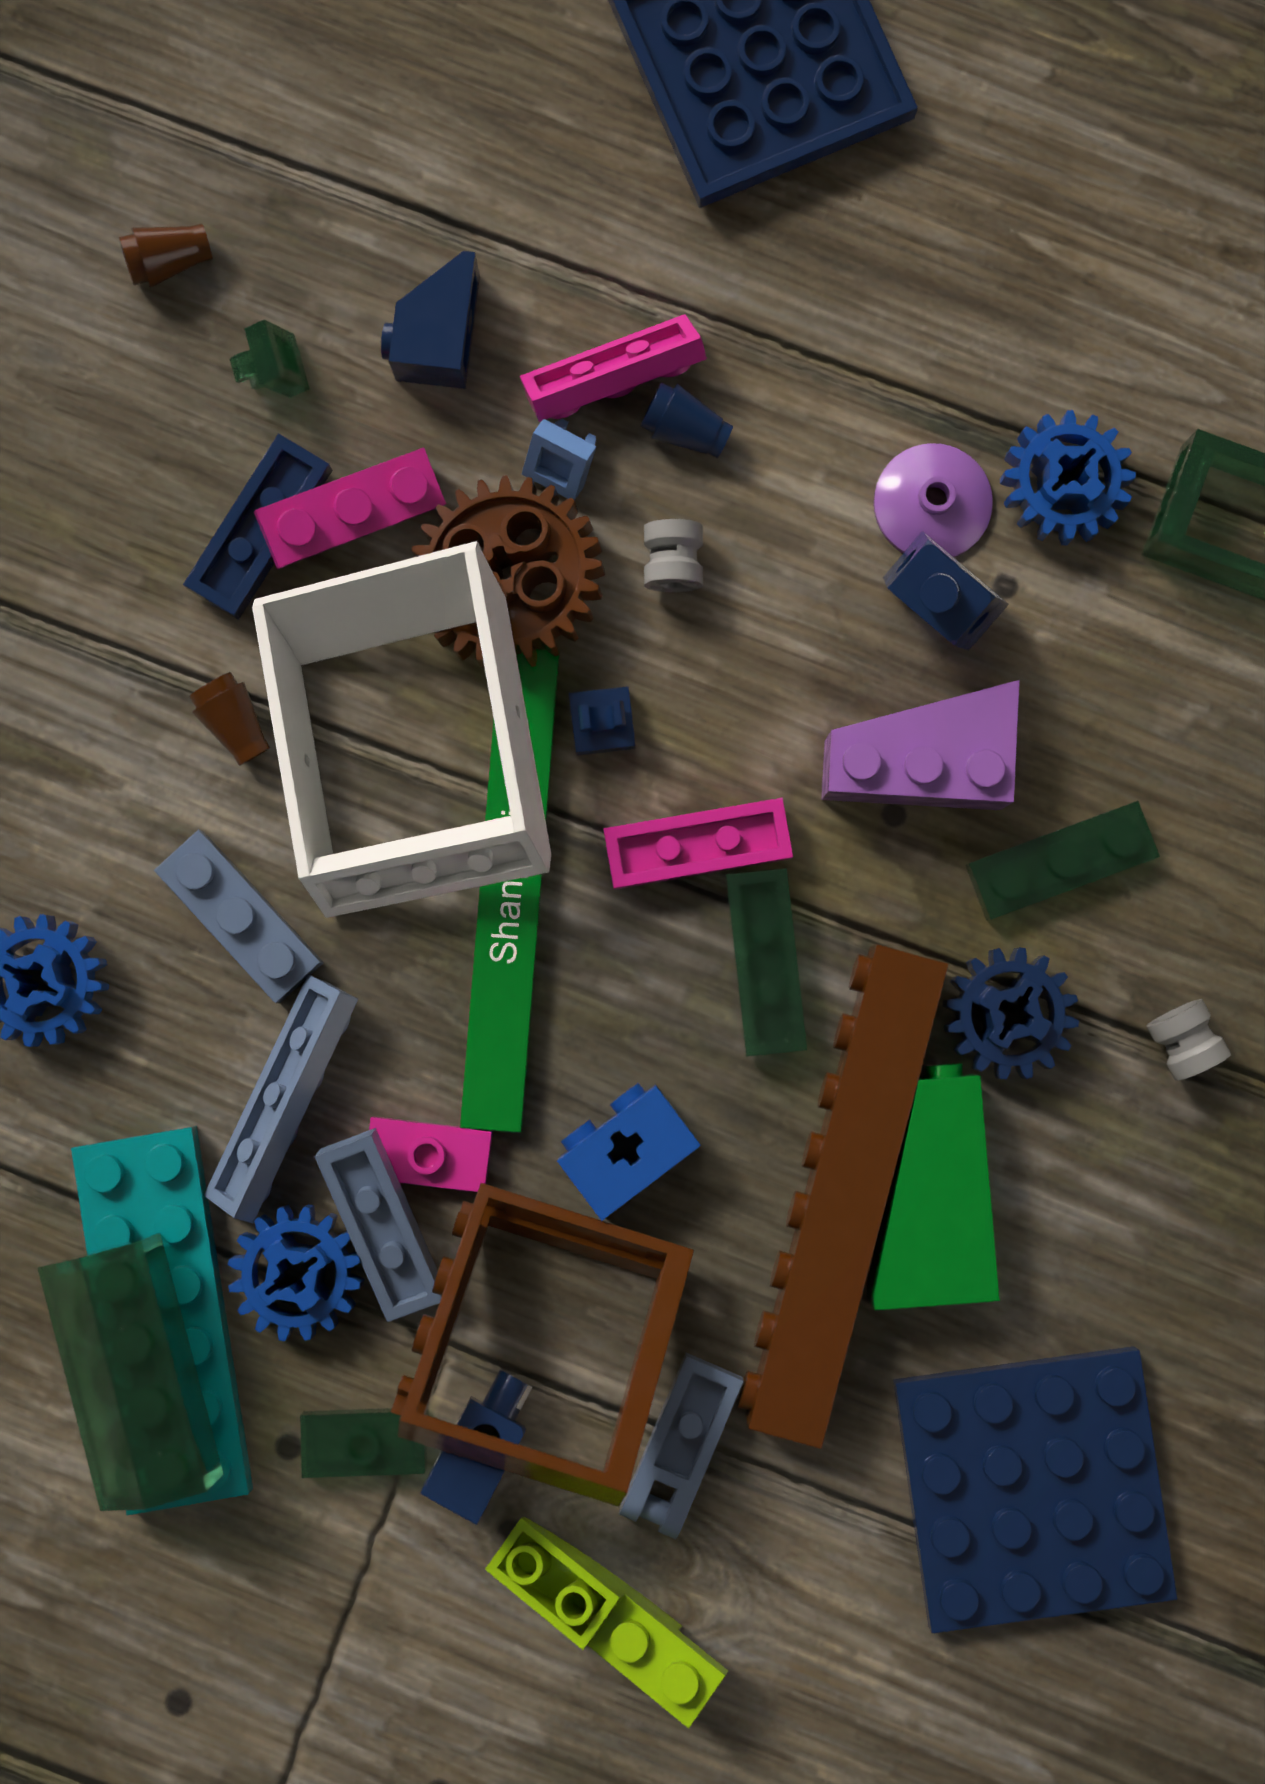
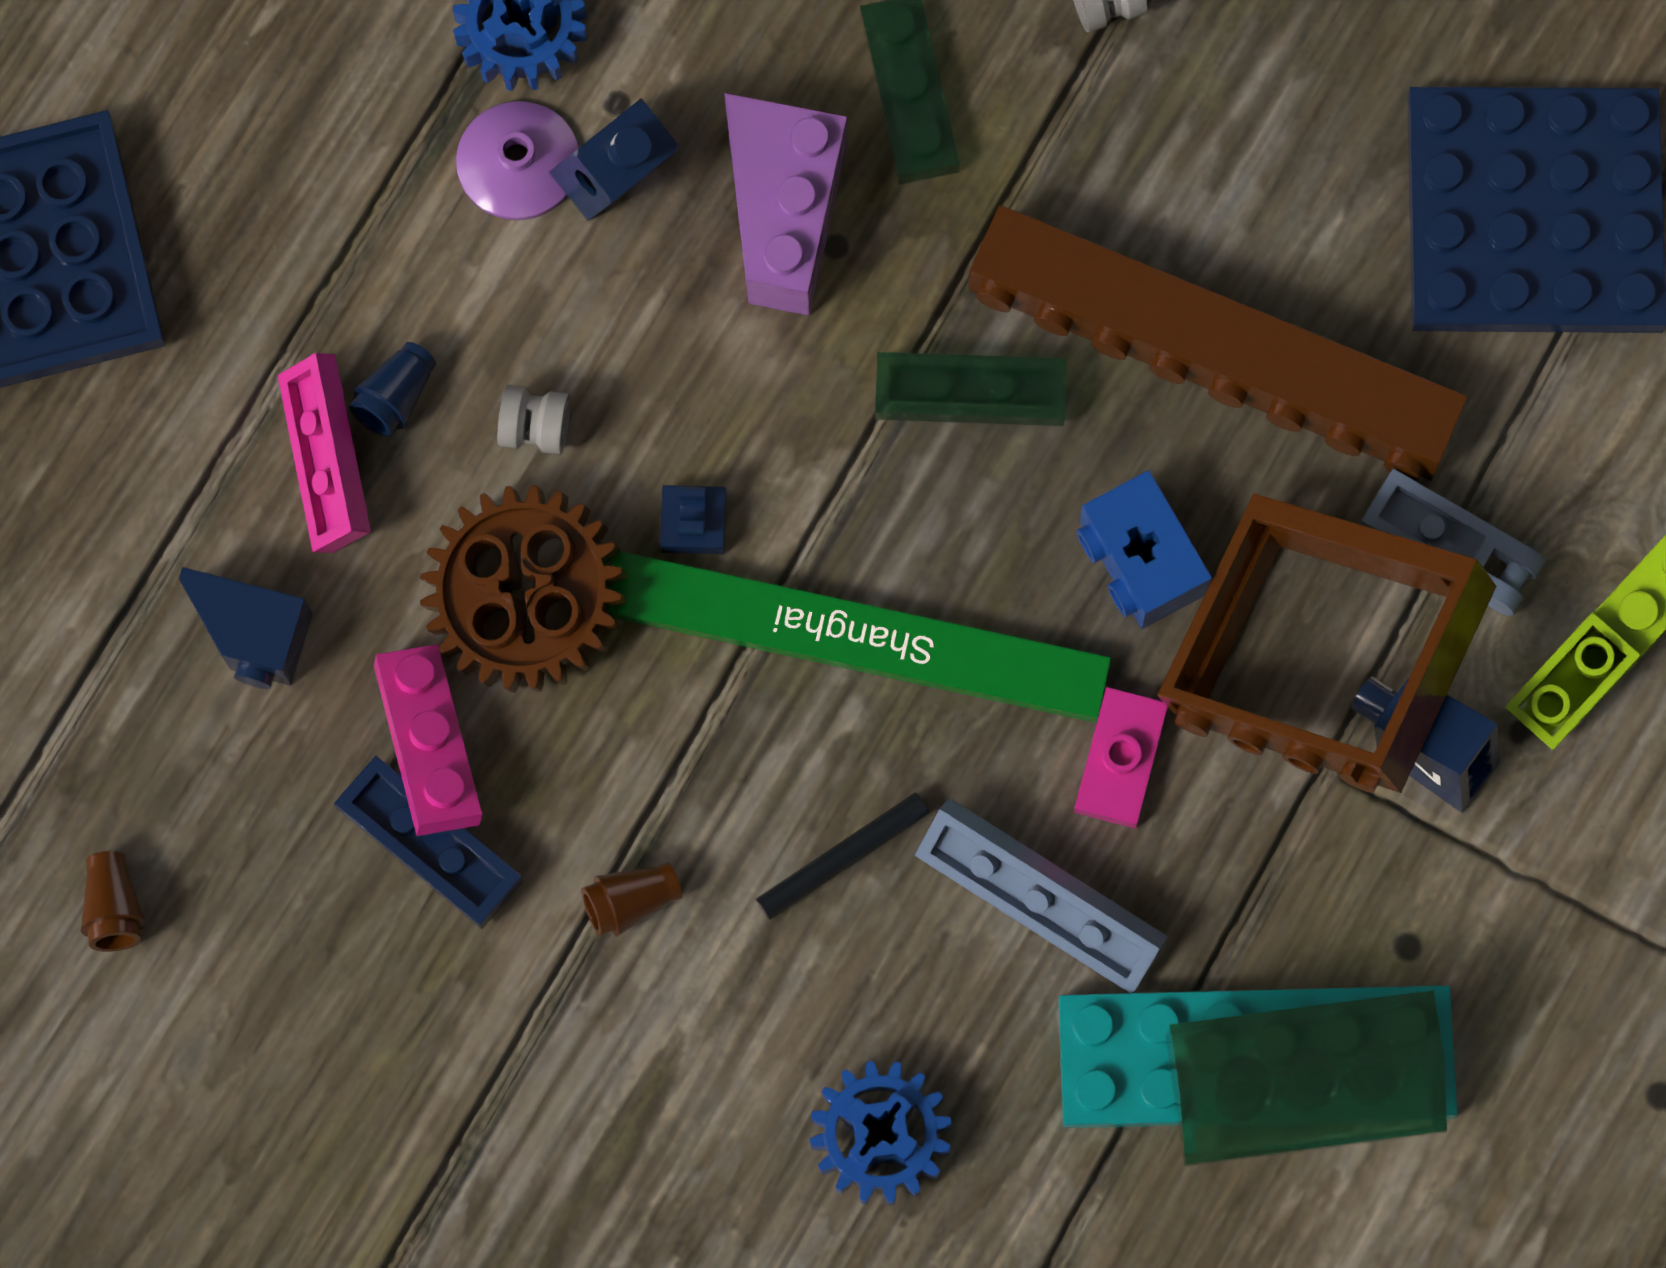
camera: 80 degrees left, 10 degrees down
sand blue plate [154,829,324,1004] -> none
blue gear [228,1204,365,1341] -> none
clear green tile [229,320,310,398] -> none
white window [252,541,551,918] -> none
clear green plate [300,1408,427,1478] -> none
sand blue plate [314,1128,442,1322] -> none
medium blue tile [522,419,597,500] -> none
dark pink plate [603,798,793,890] -> none
green slope [867,1063,1000,1310] -> none
dark blue gear [942,947,1079,1080] -> none
none -> black bar [755,792,929,920]

